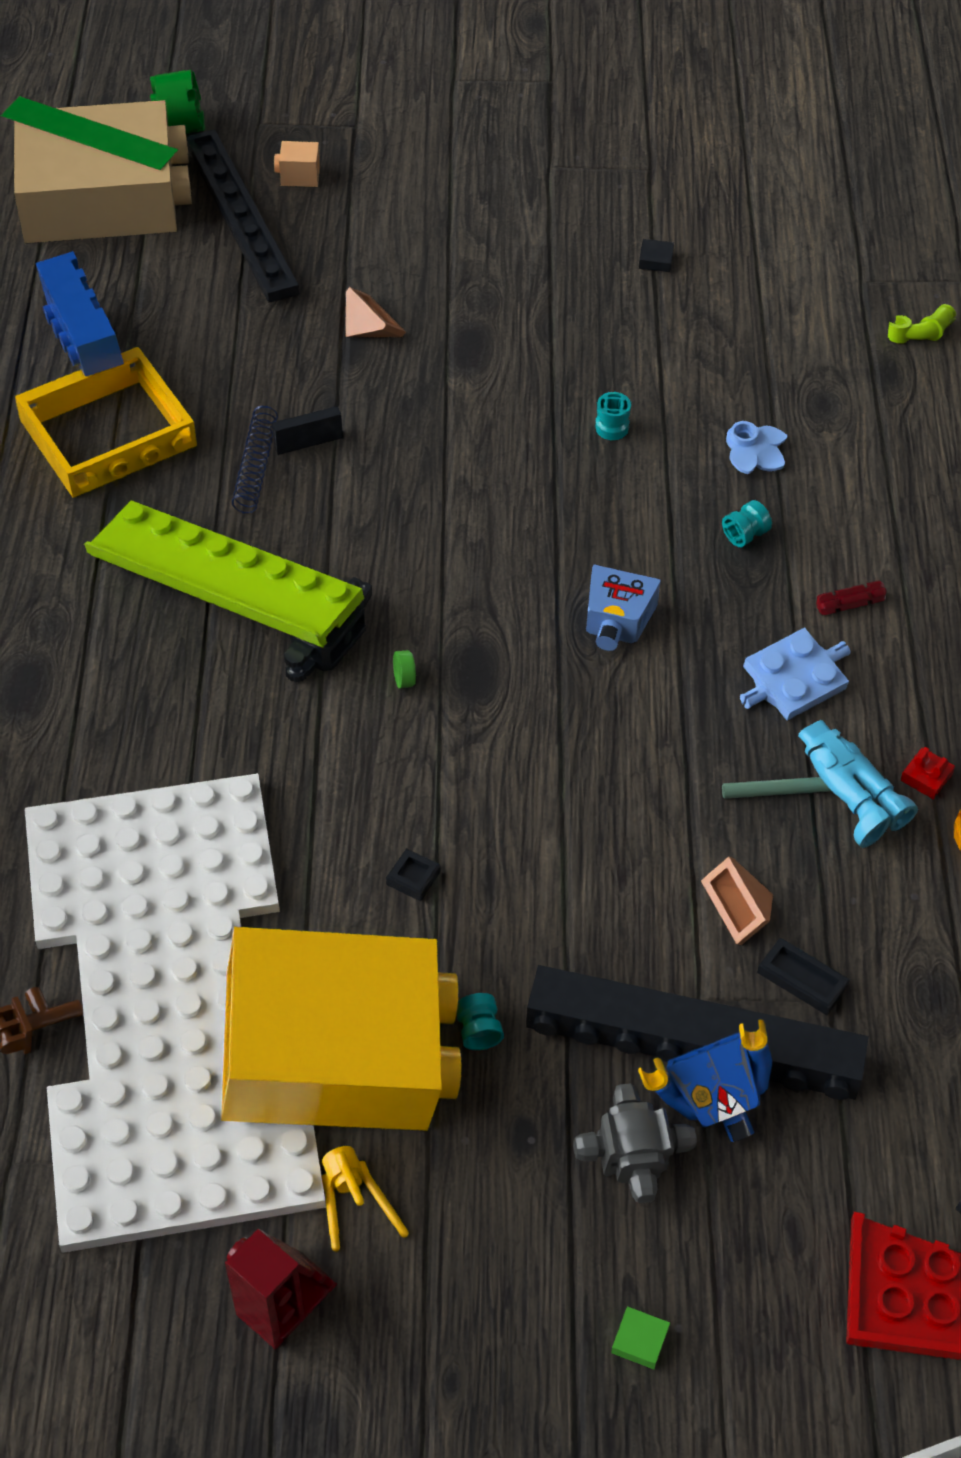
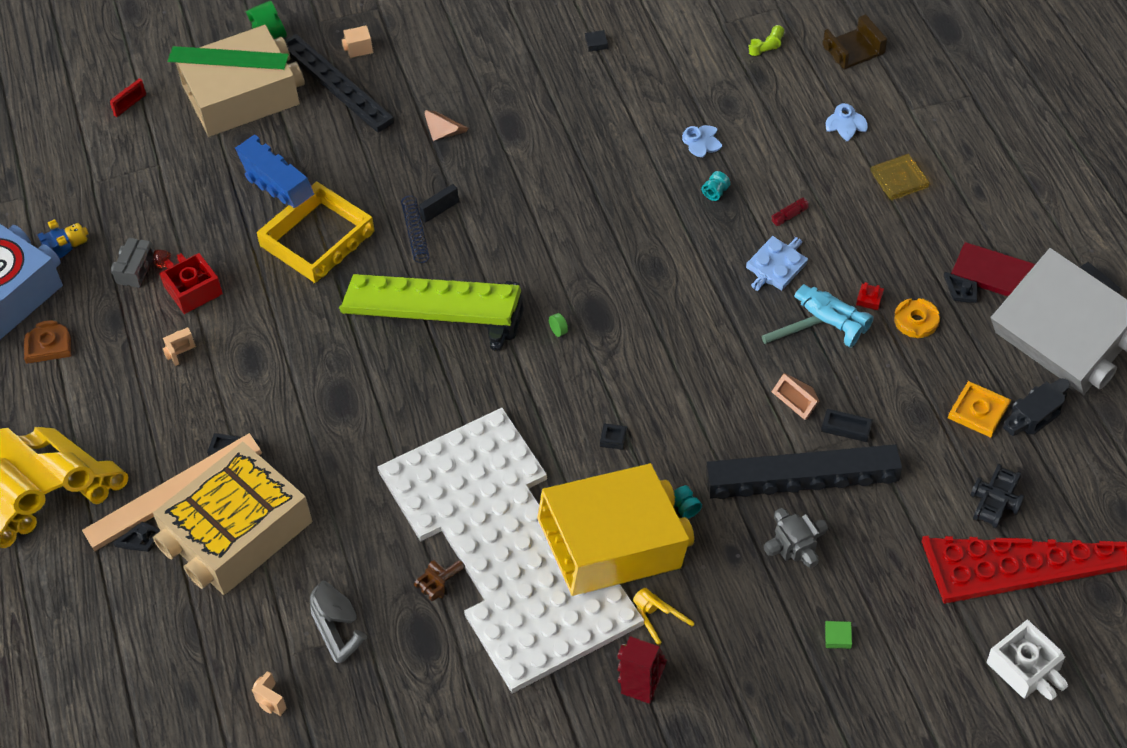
camera: 15 degrees left, 0 degrees up
medium blue torso [586,564,661,651] -> none
teal wheel [595,392,631,440] -> none
blue torso [638,1019,773,1142] -> none

